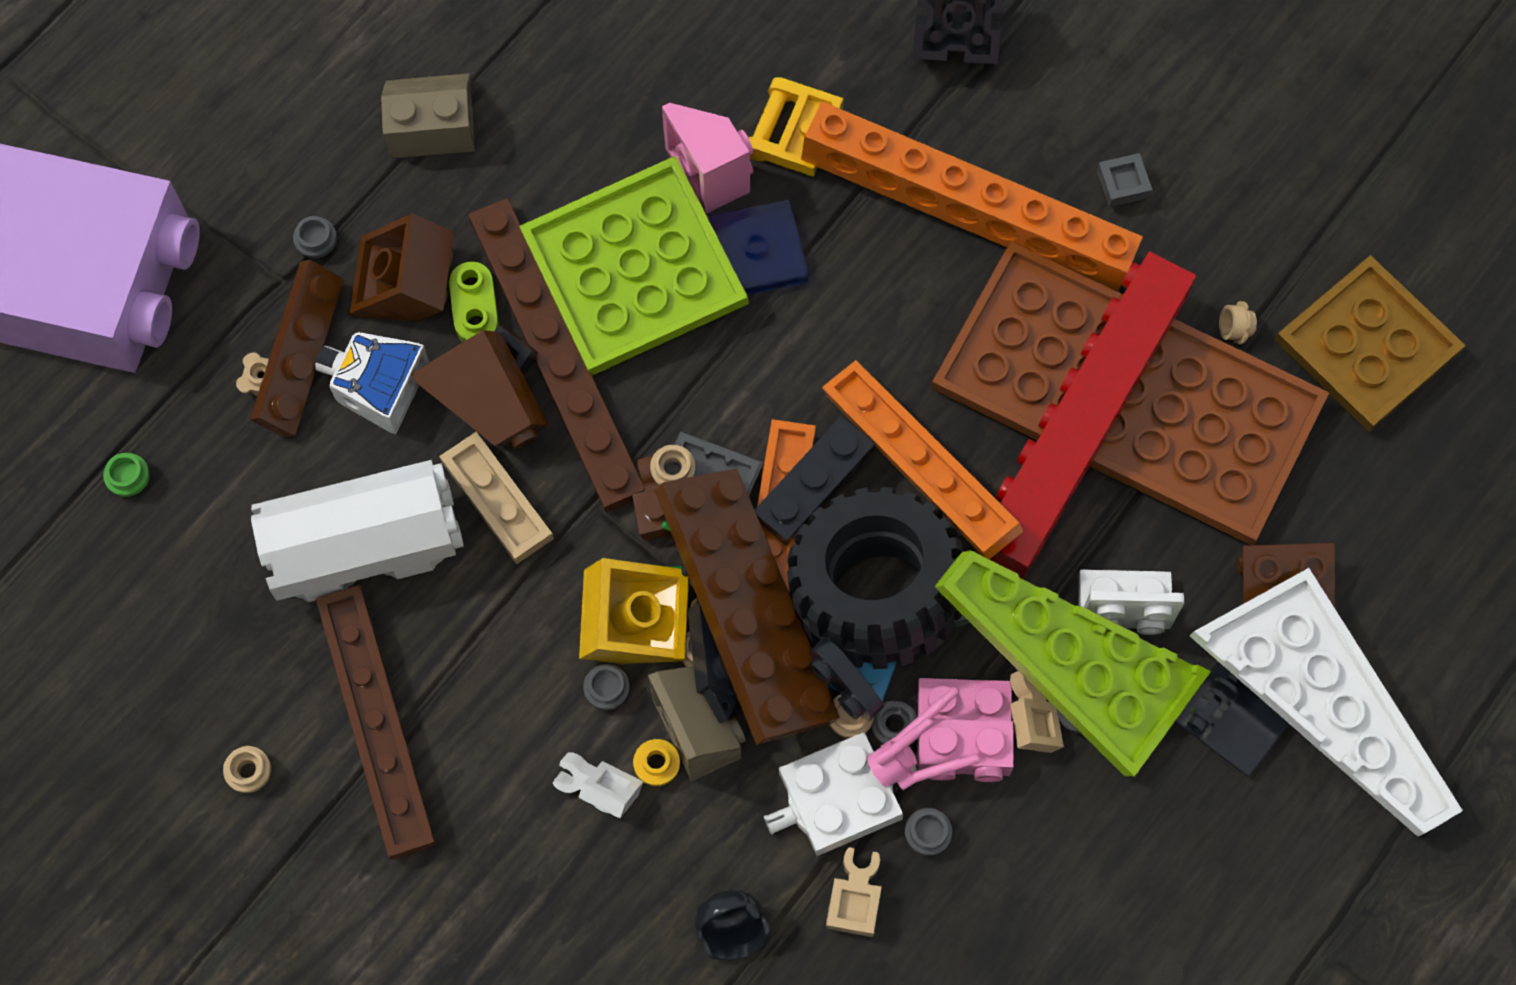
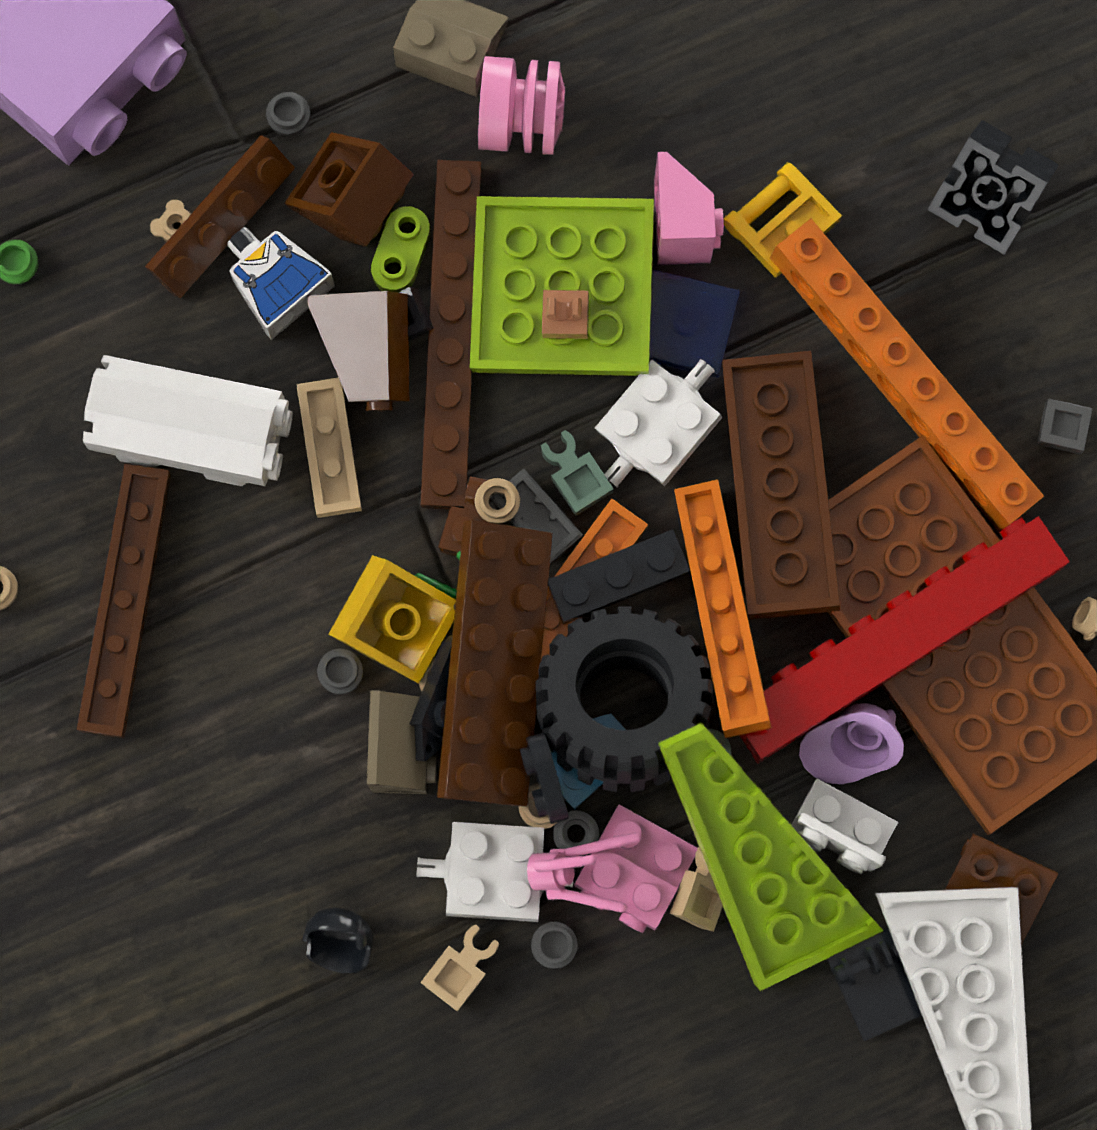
camera: 25 degrees right, 10 degrees up
white plate [553,752,643,818] -> none
yellow plate [633,739,680,786] -> none
none -> bright pink wheel [478,56,565,155]
none -> sand green plate [541,430,614,516]
none -> nougat tile [542,290,589,339]
none -> white plate [595,359,722,487]
none -> reddish brown plate [722,351,840,620]
none -> lavender piece [799,703,904,784]

